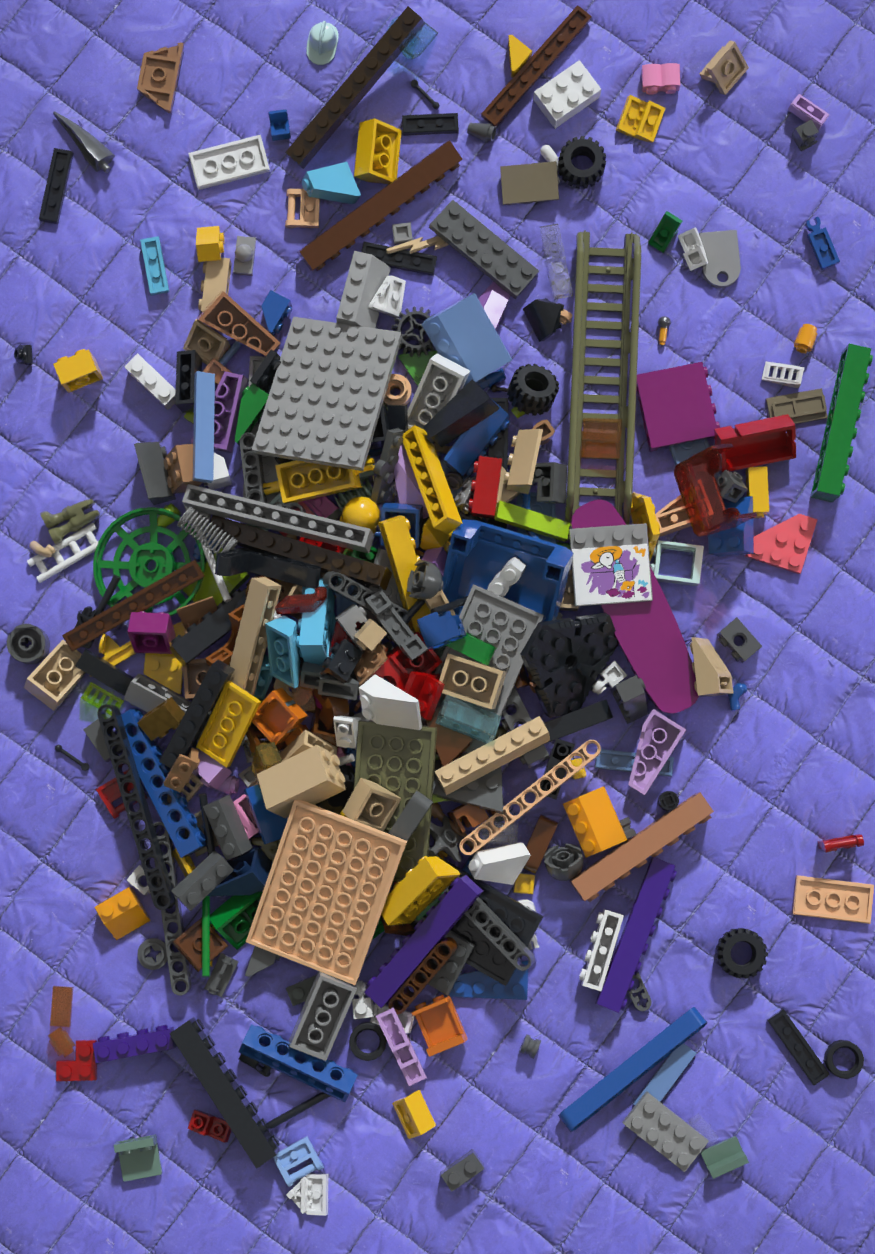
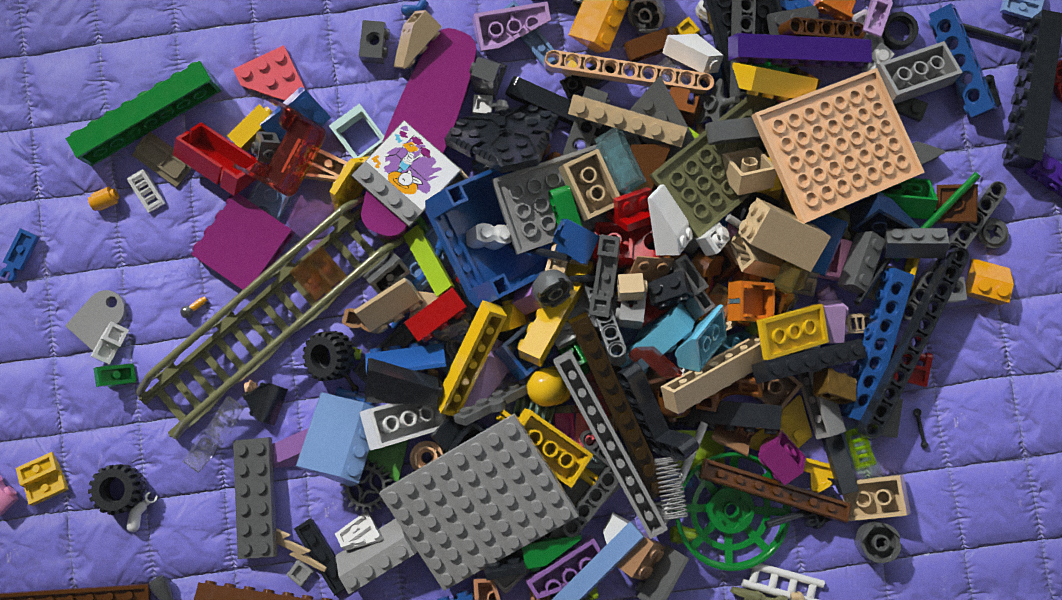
camera: 135 degrees left, 0 degrees up
medium nougat bracket [164,748,200,793] -> none
dark grey hinge [204,953,239,997] -> none
dark tan tile [500,161,559,205] -> none
white brick [533,60,602,129] -> none

